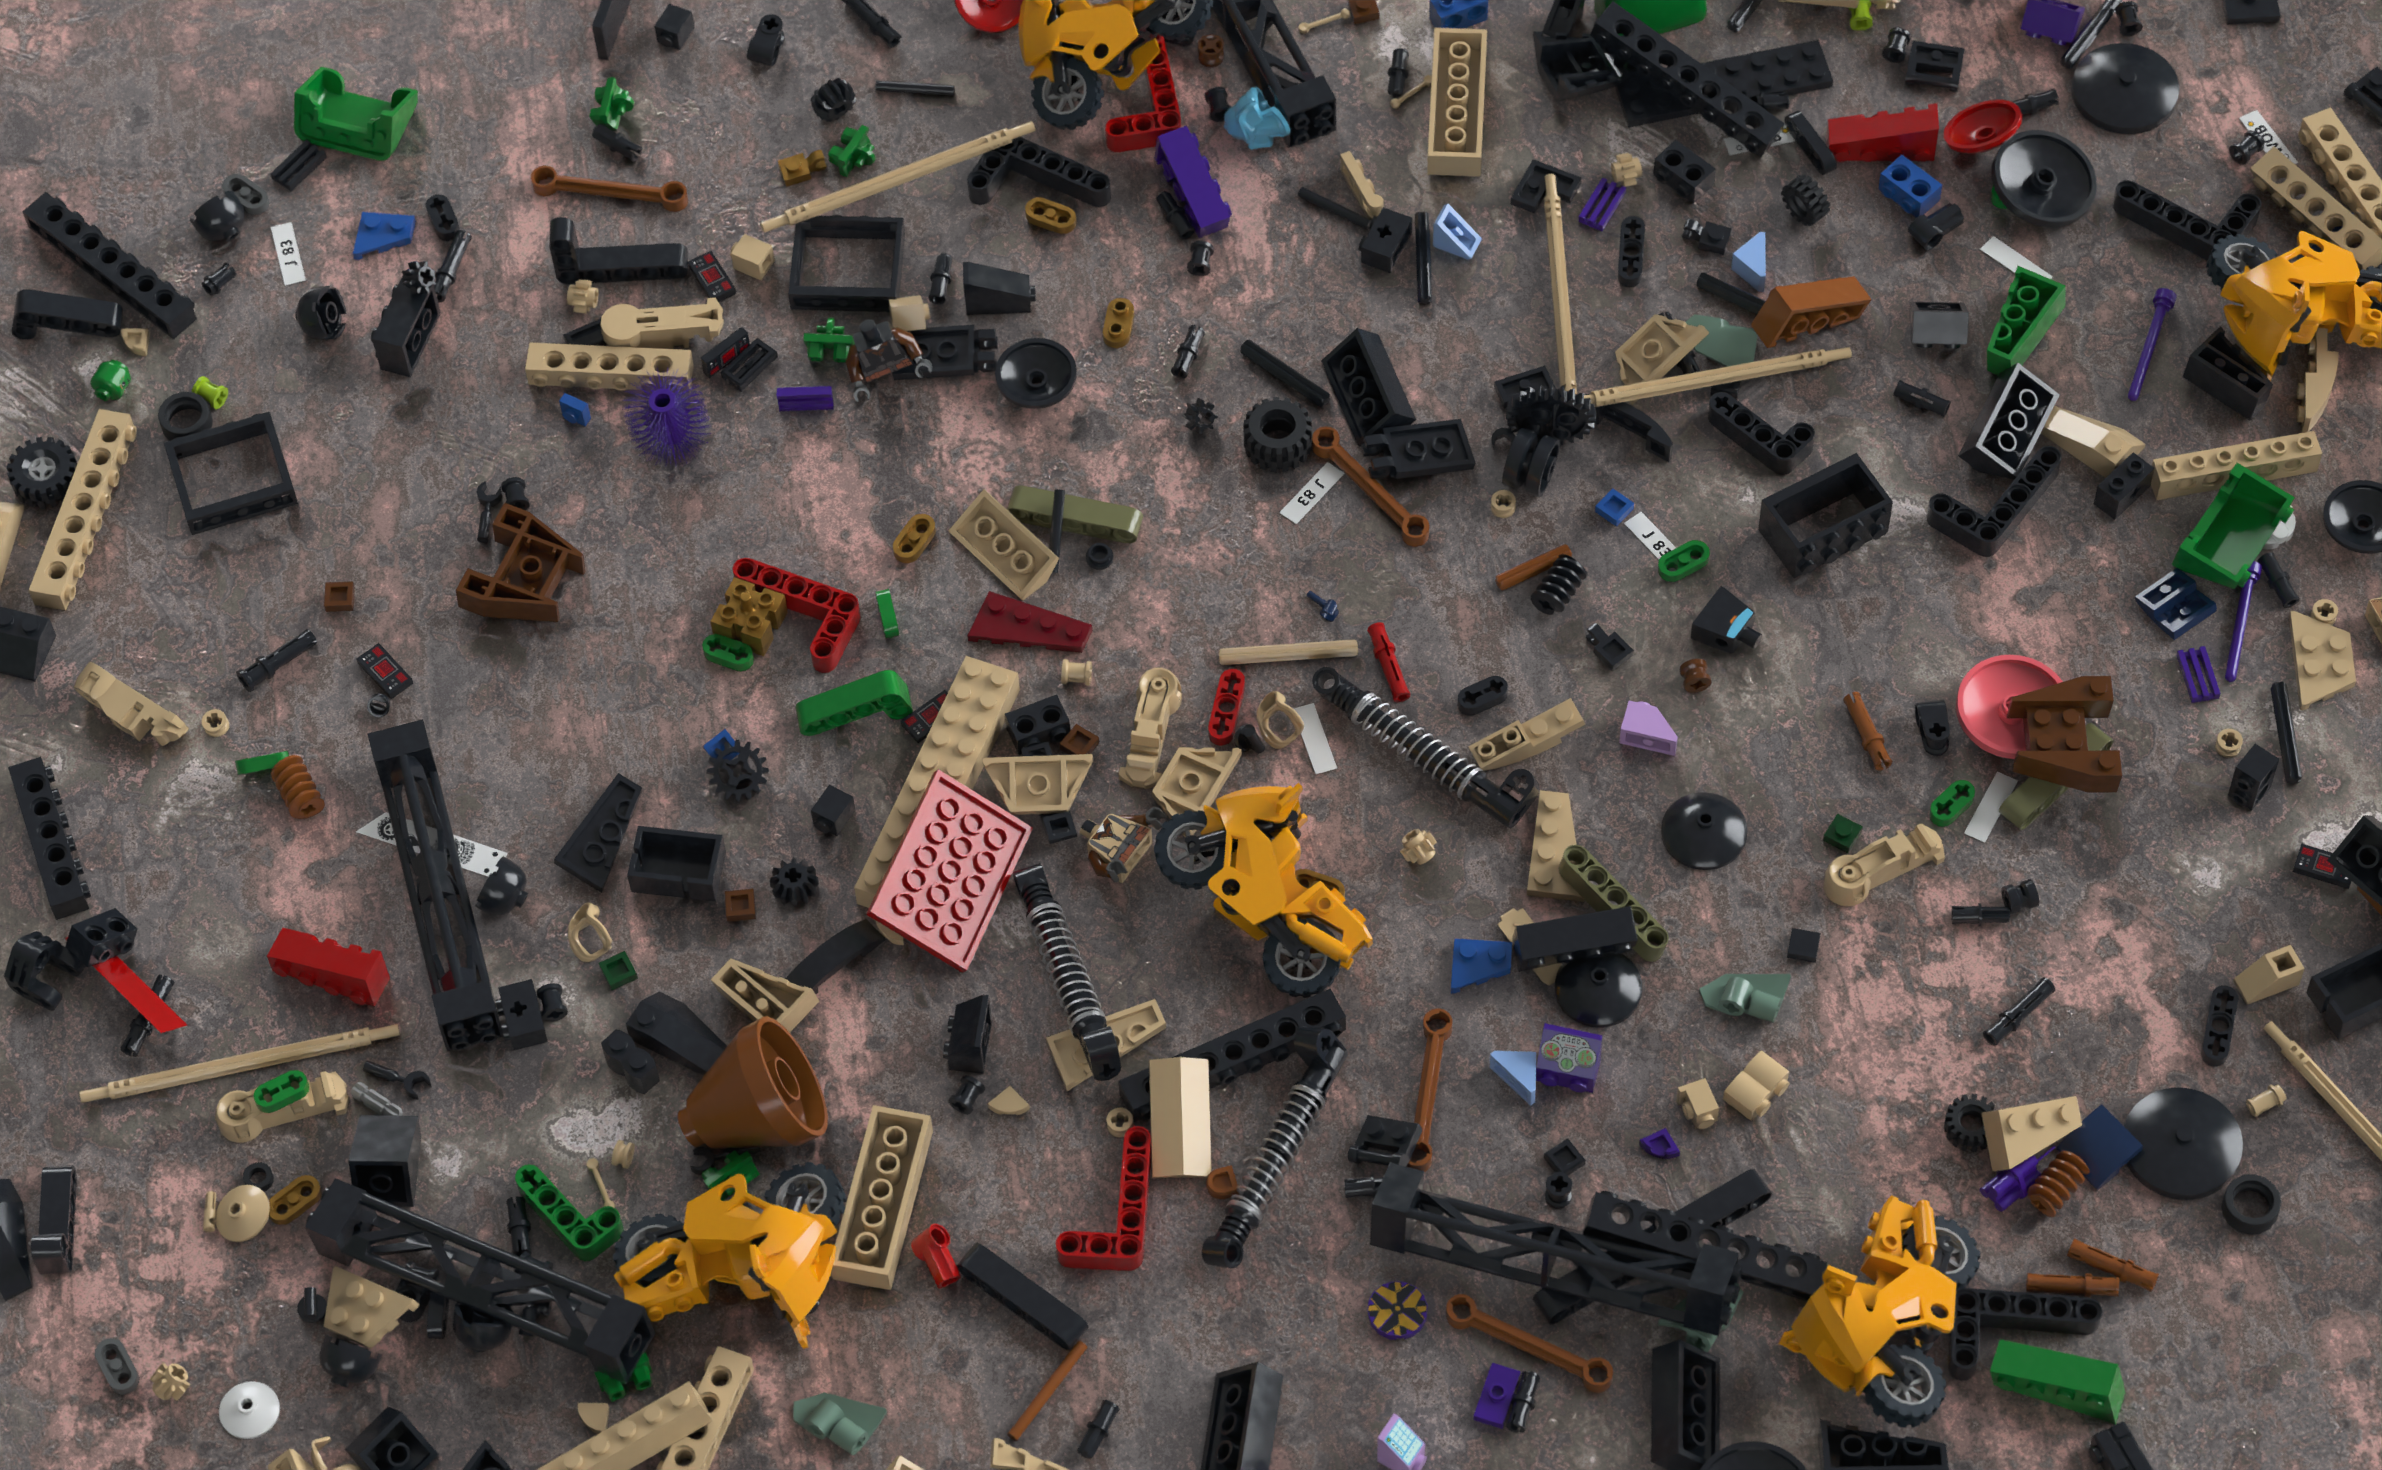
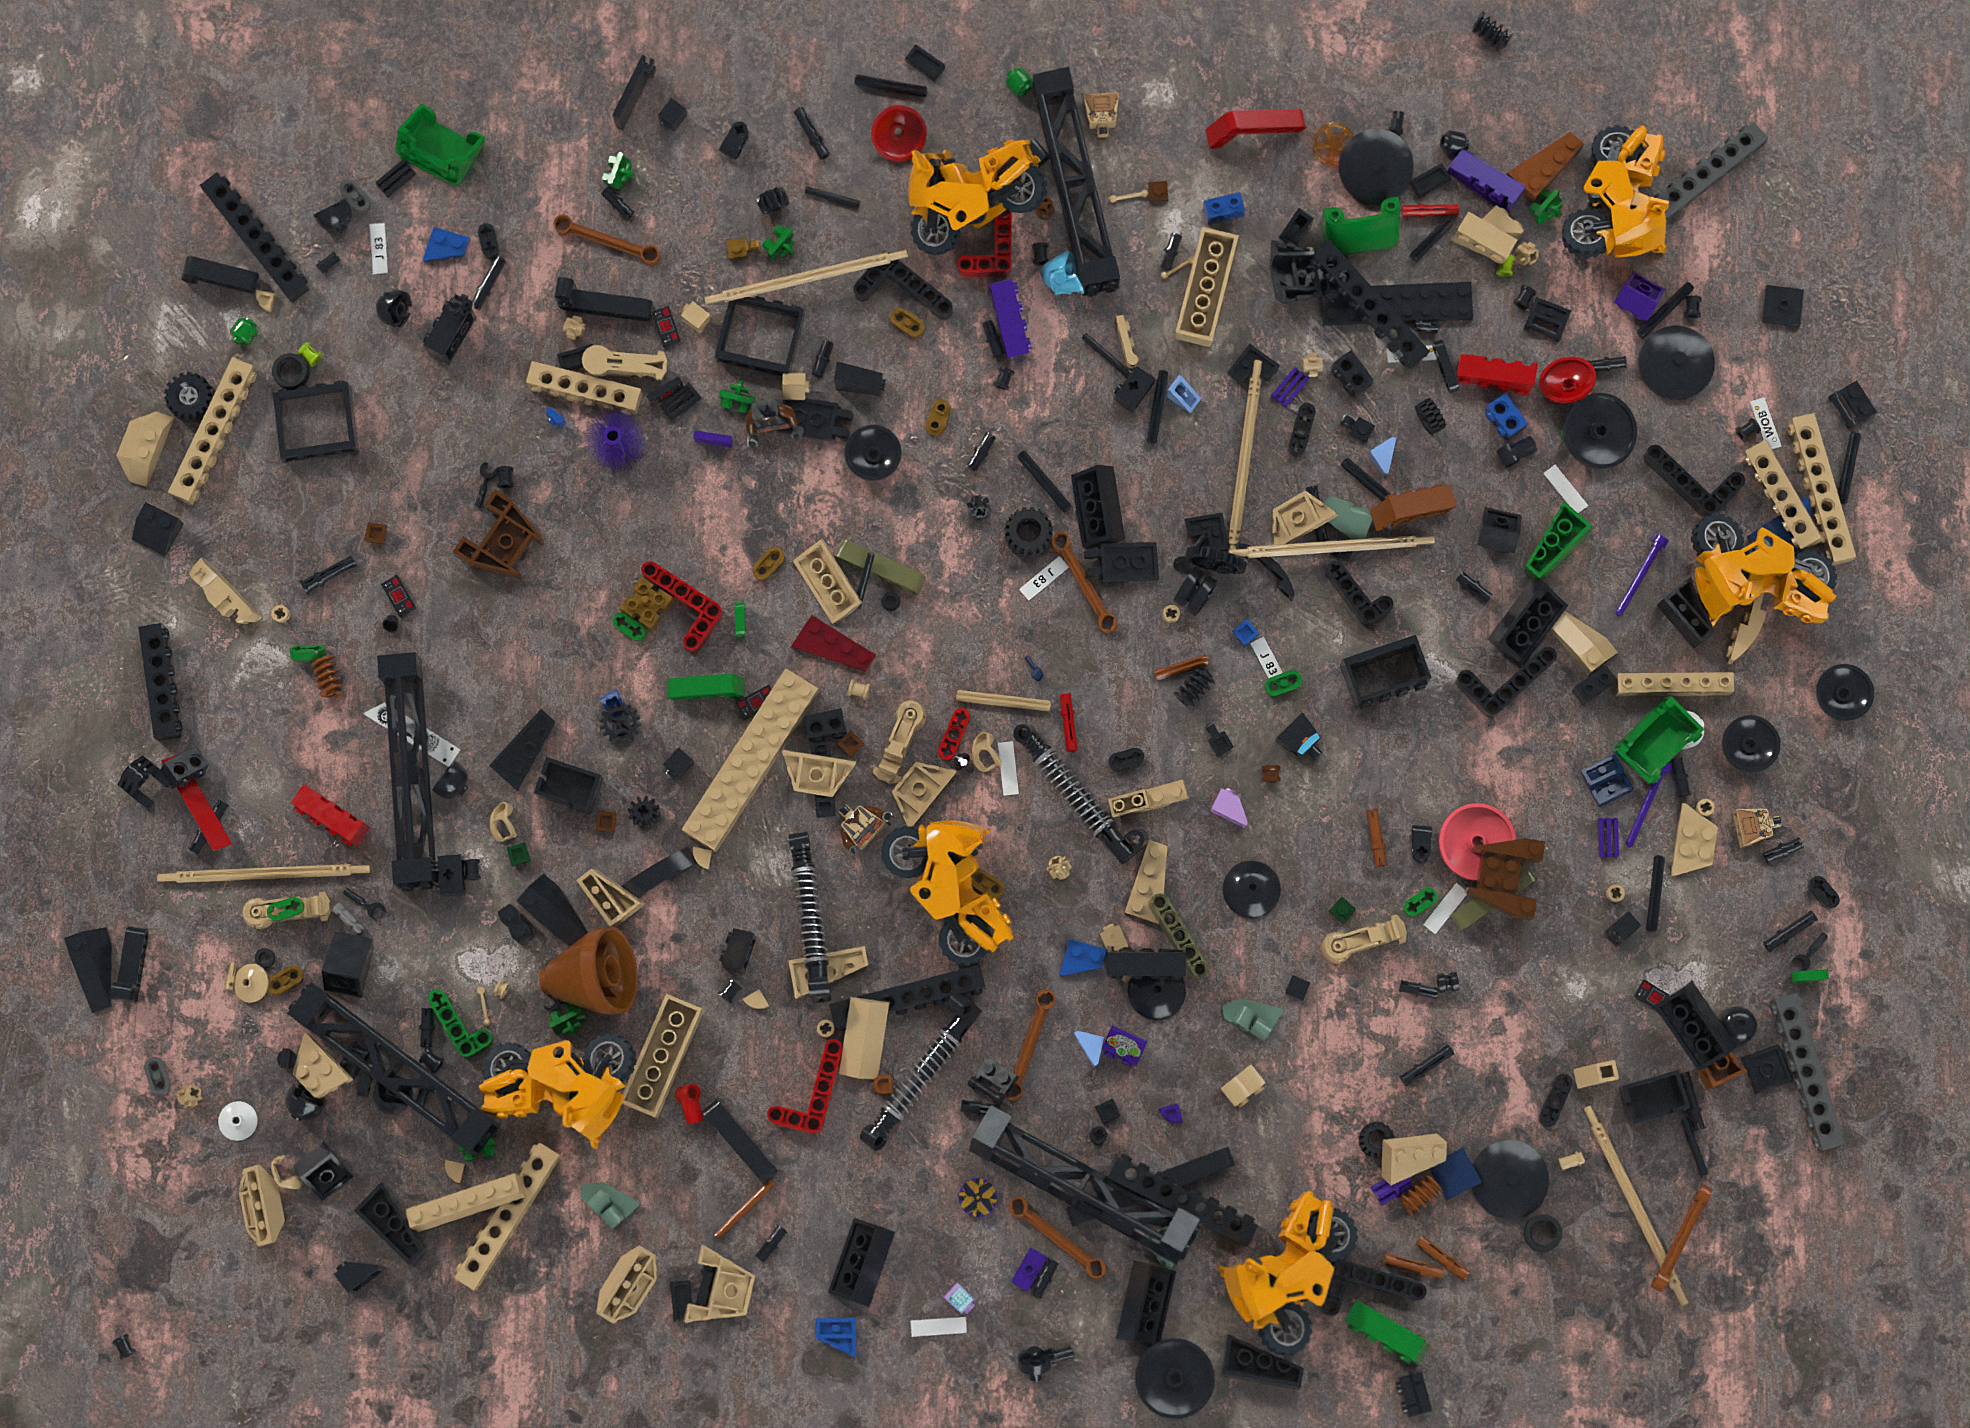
camera: 10 degrees right, 20 degrees up
plate [866,769,1033,973] -> none
tan brick [1676,1078,1719,1129] -> none

